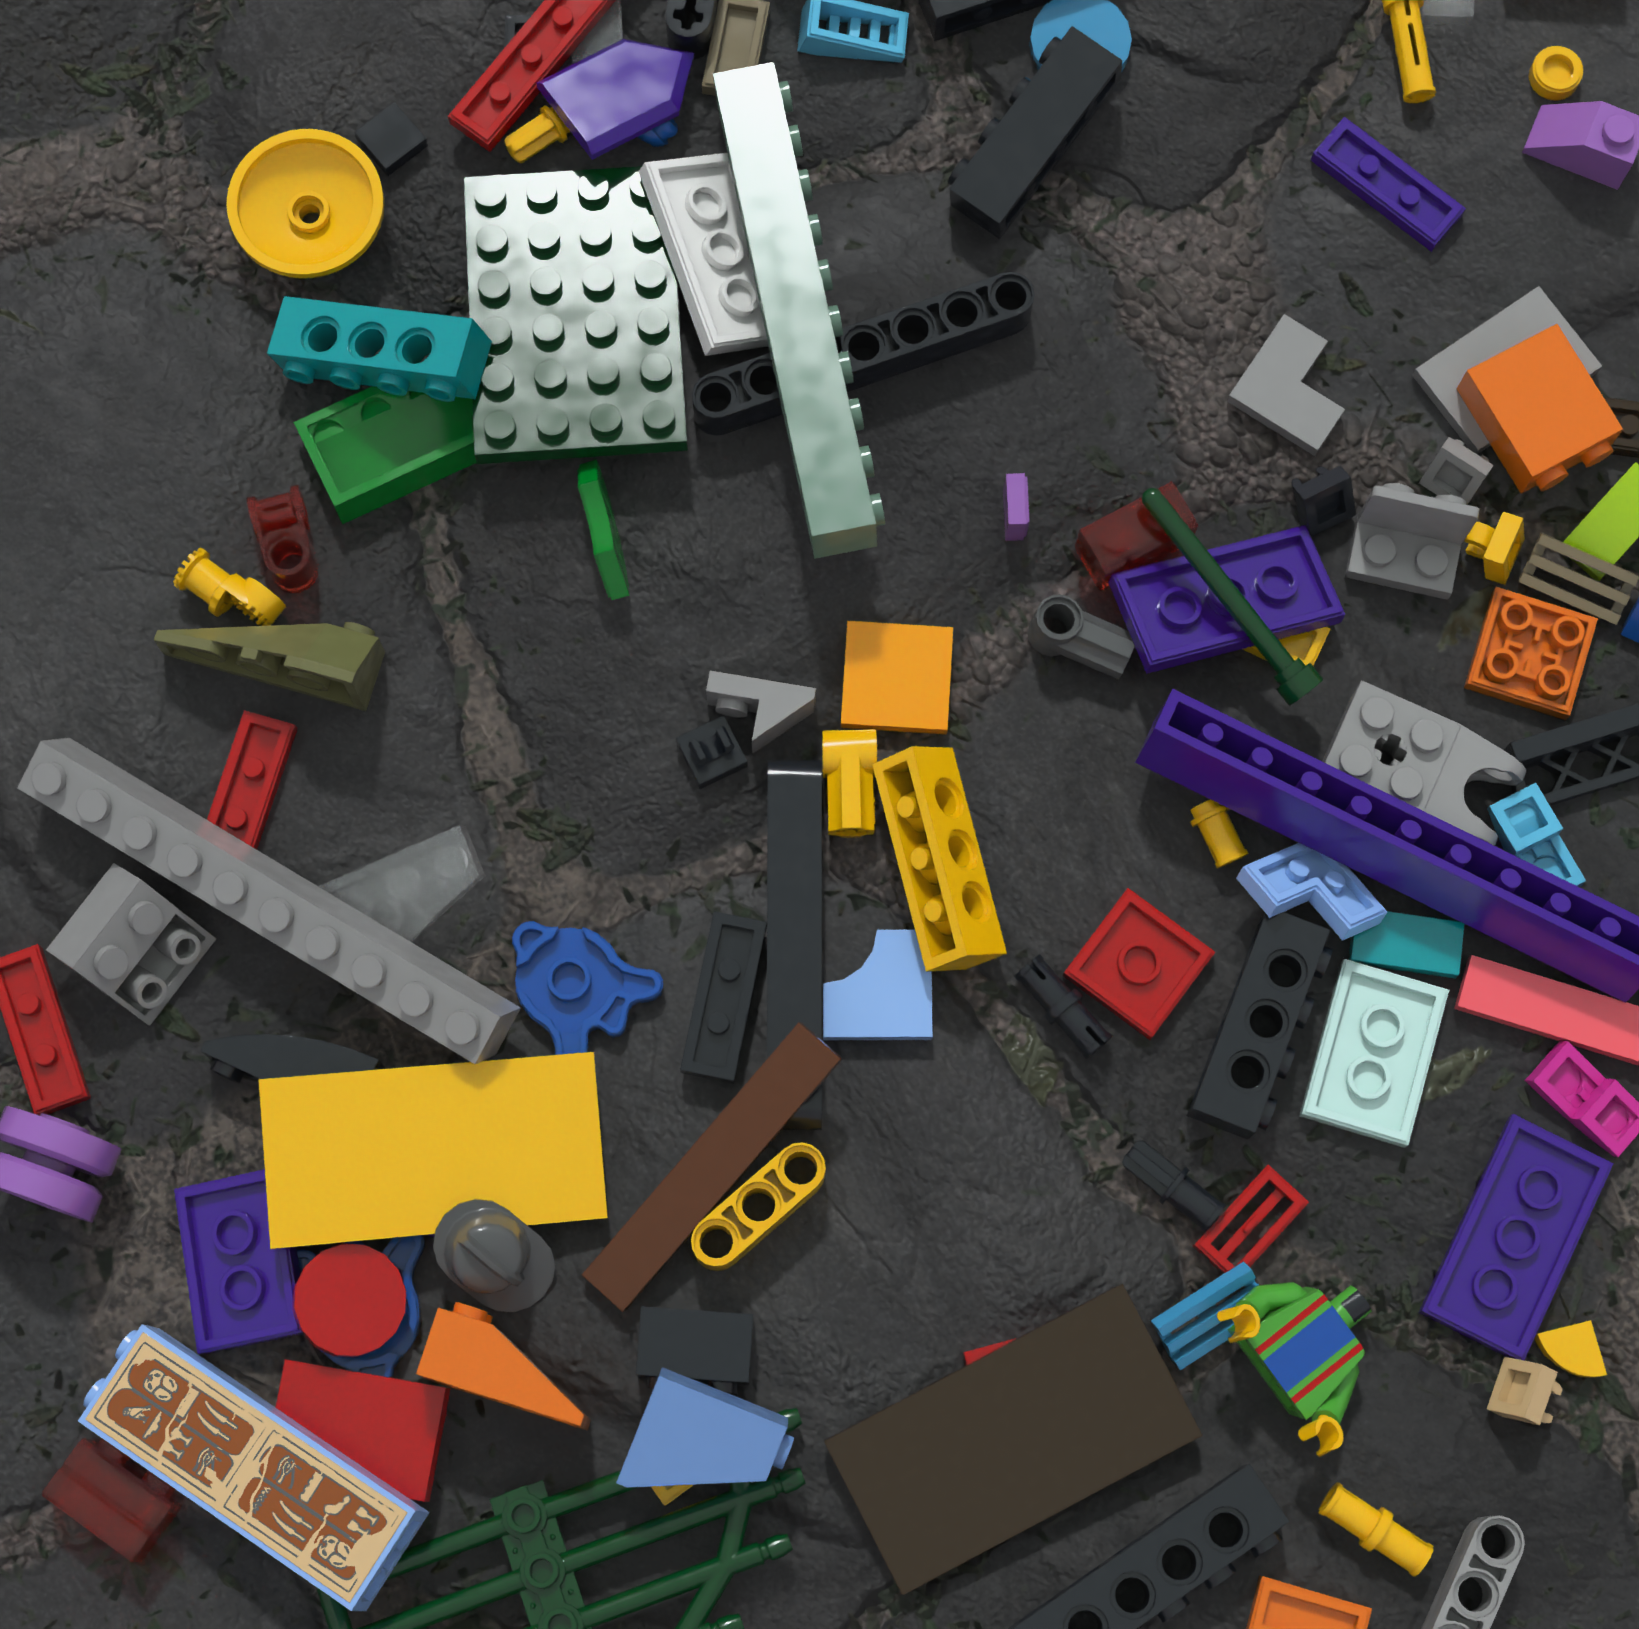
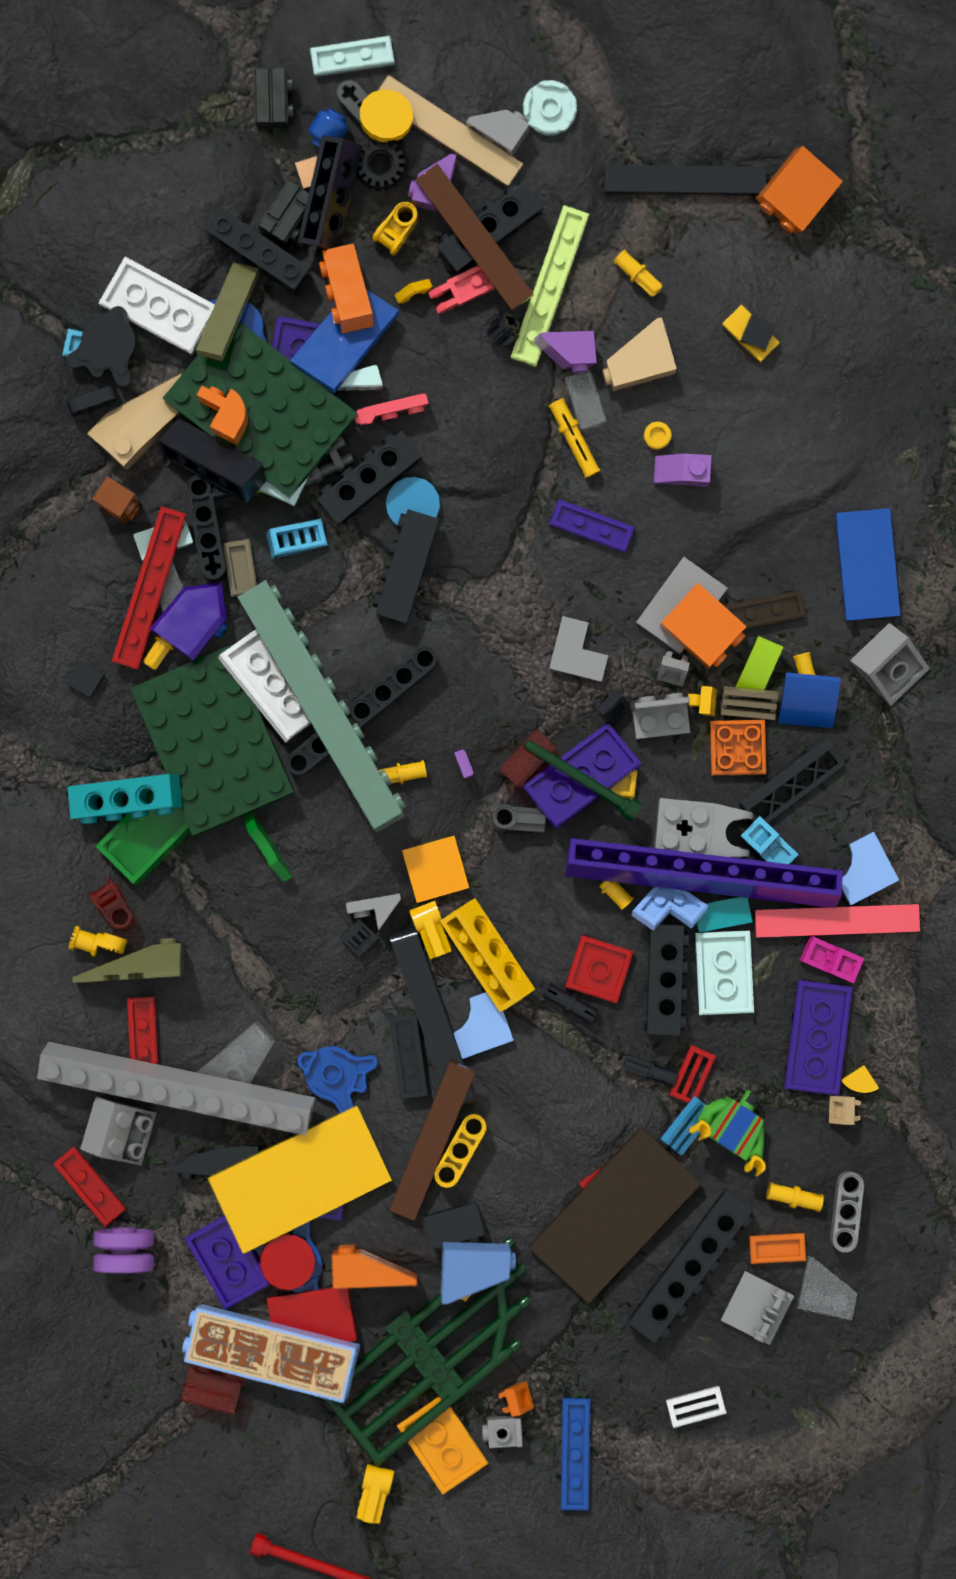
camera: 20 degrees left, 10 degrees up
yellow dish [227,129,384,278] -> none
dark grey piece [433,1199,555,1312] -> none
none -> yellow axle [379,760,427,785]

